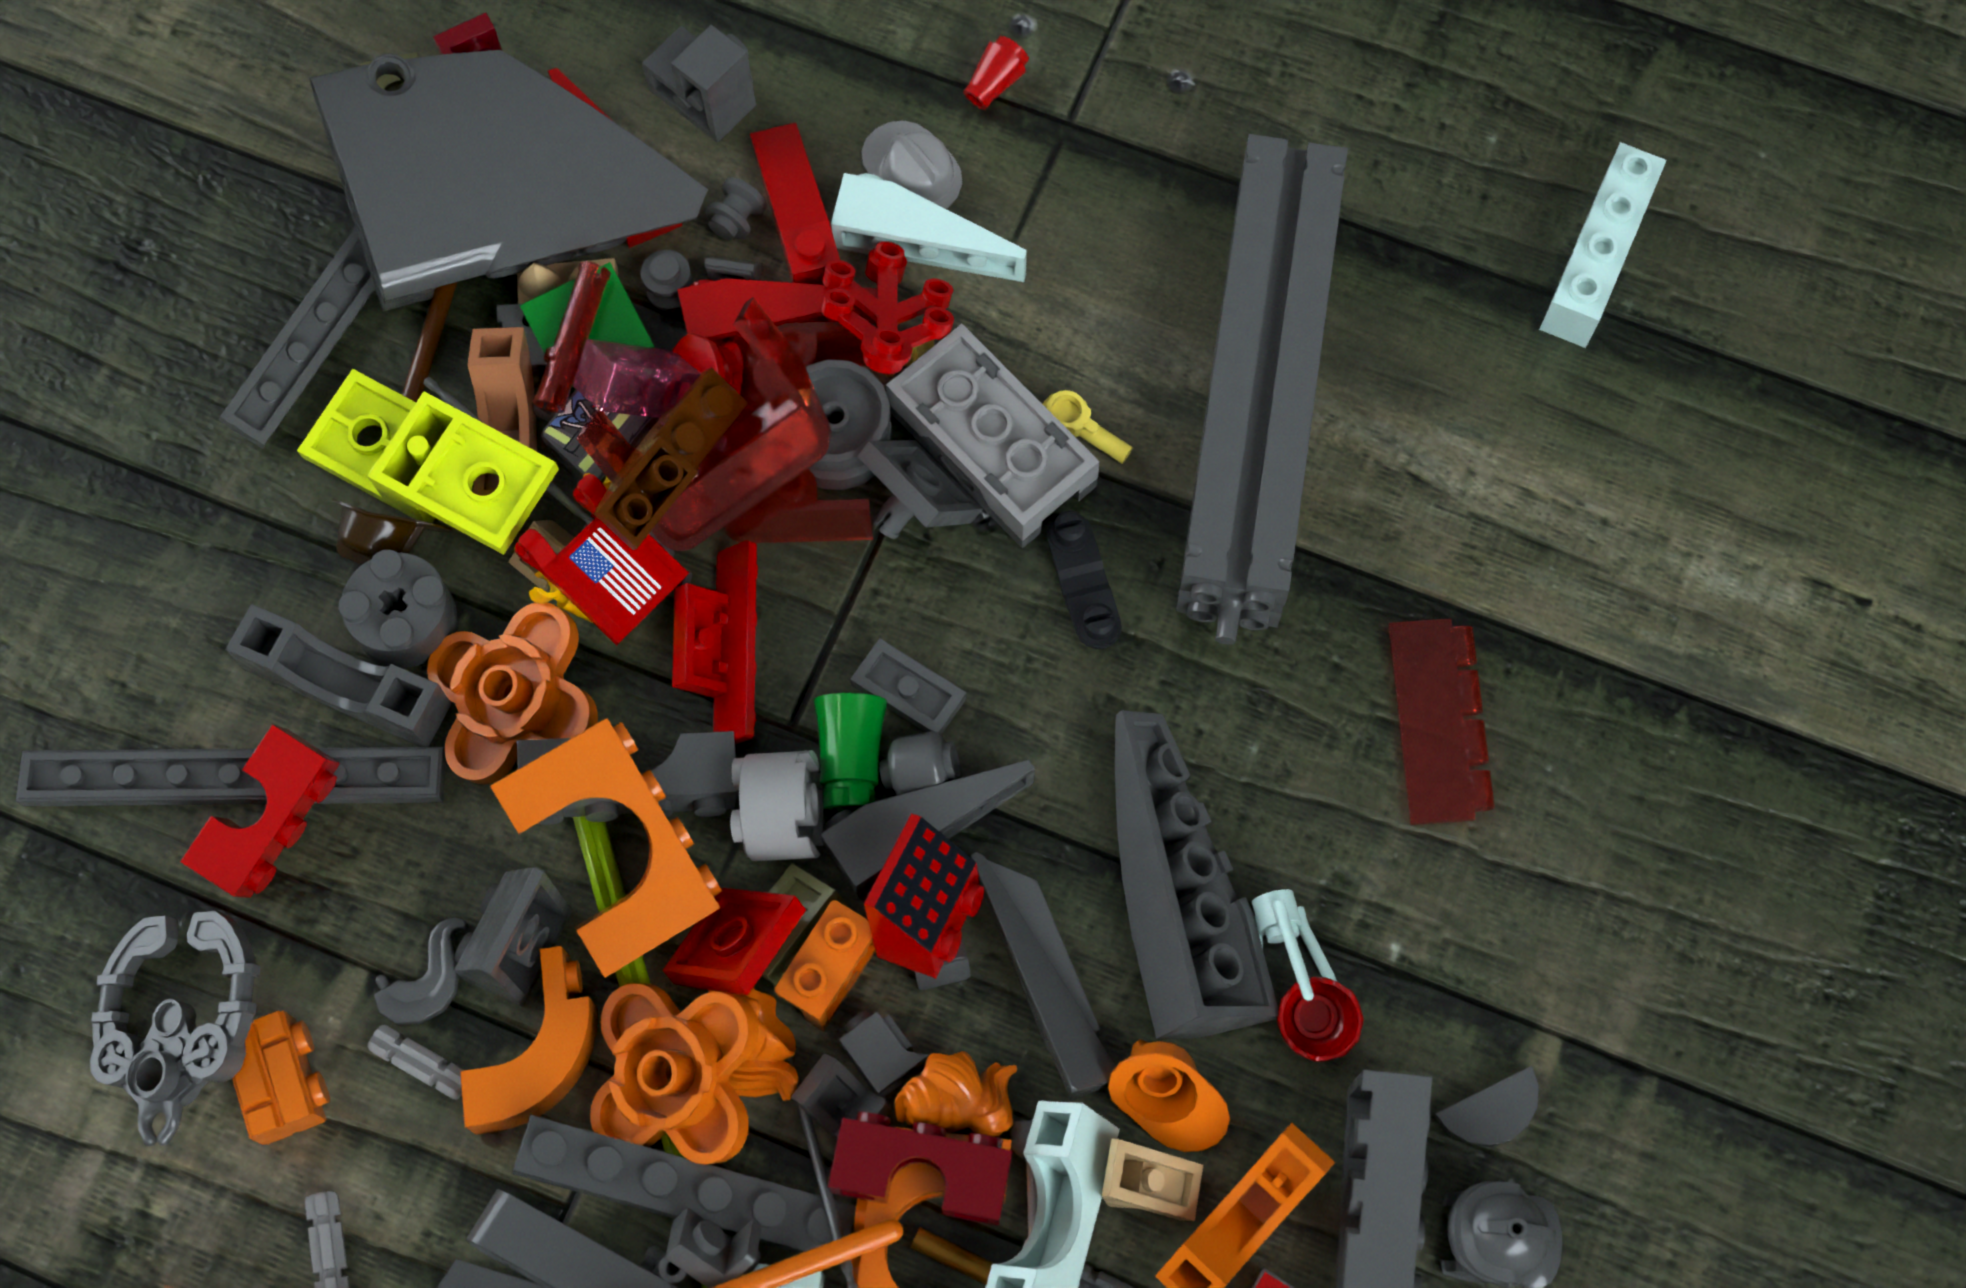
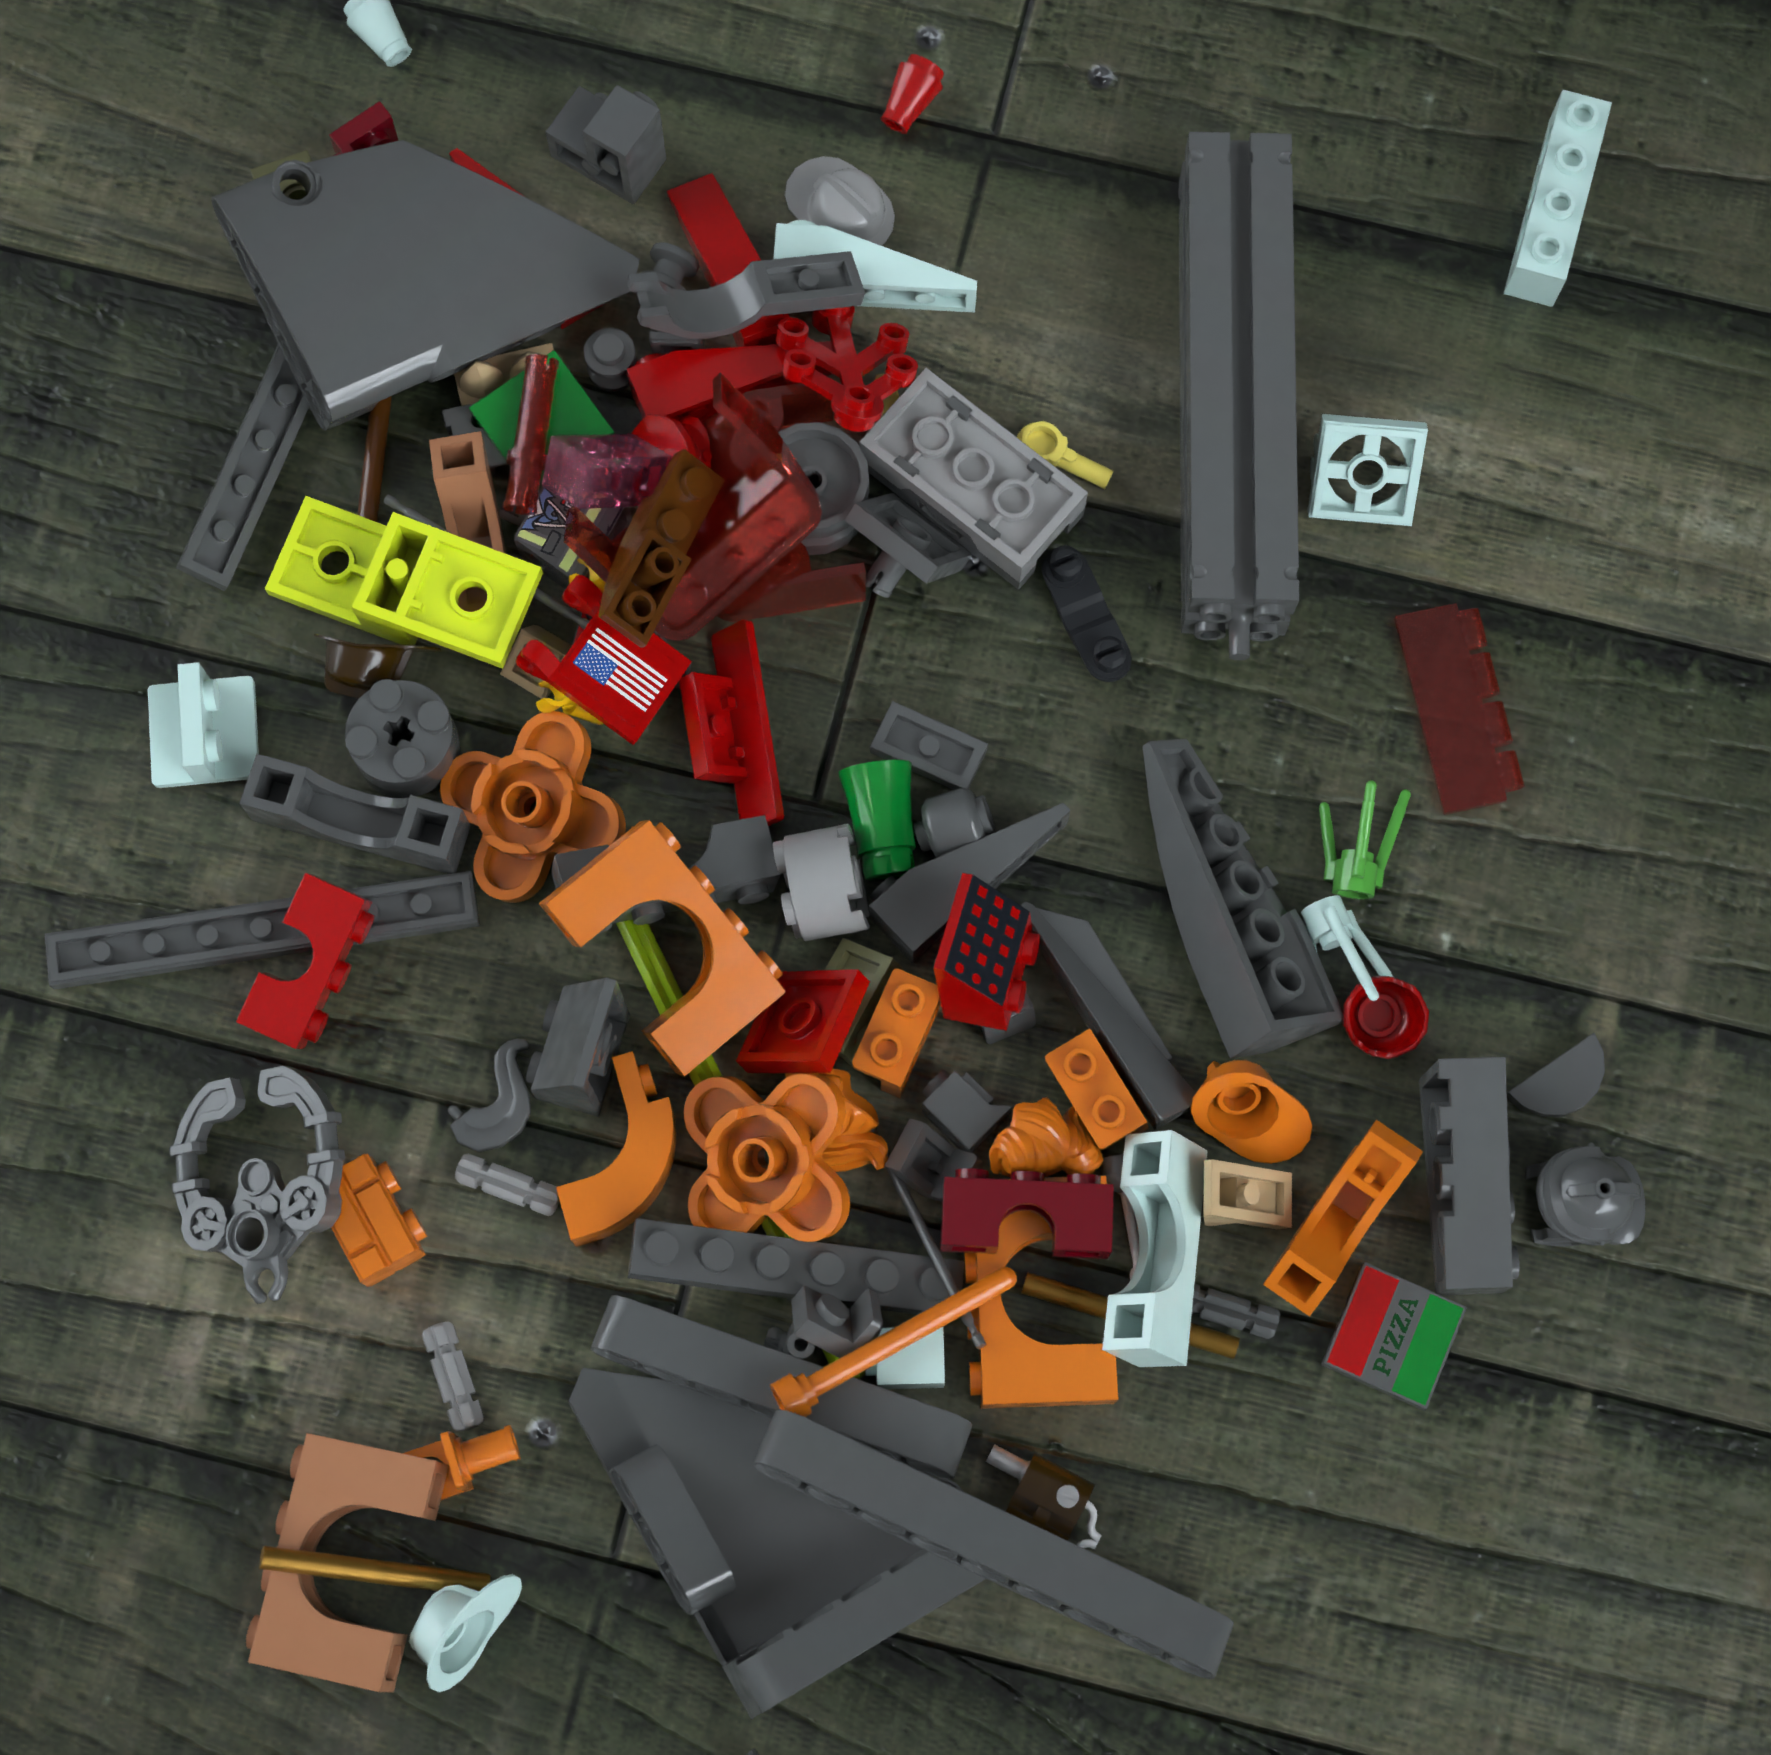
camera: 10 degrees left, 5 degrees up
none -> light aqua bracket [148,662,259,788]
none -> dark grey piece [627,251,865,339]
none -> orange bracket [1045,1028,1149,1149]
none -> light aqua piece [1308,414,1428,526]
none -> bright green plant [1319,780,1411,899]

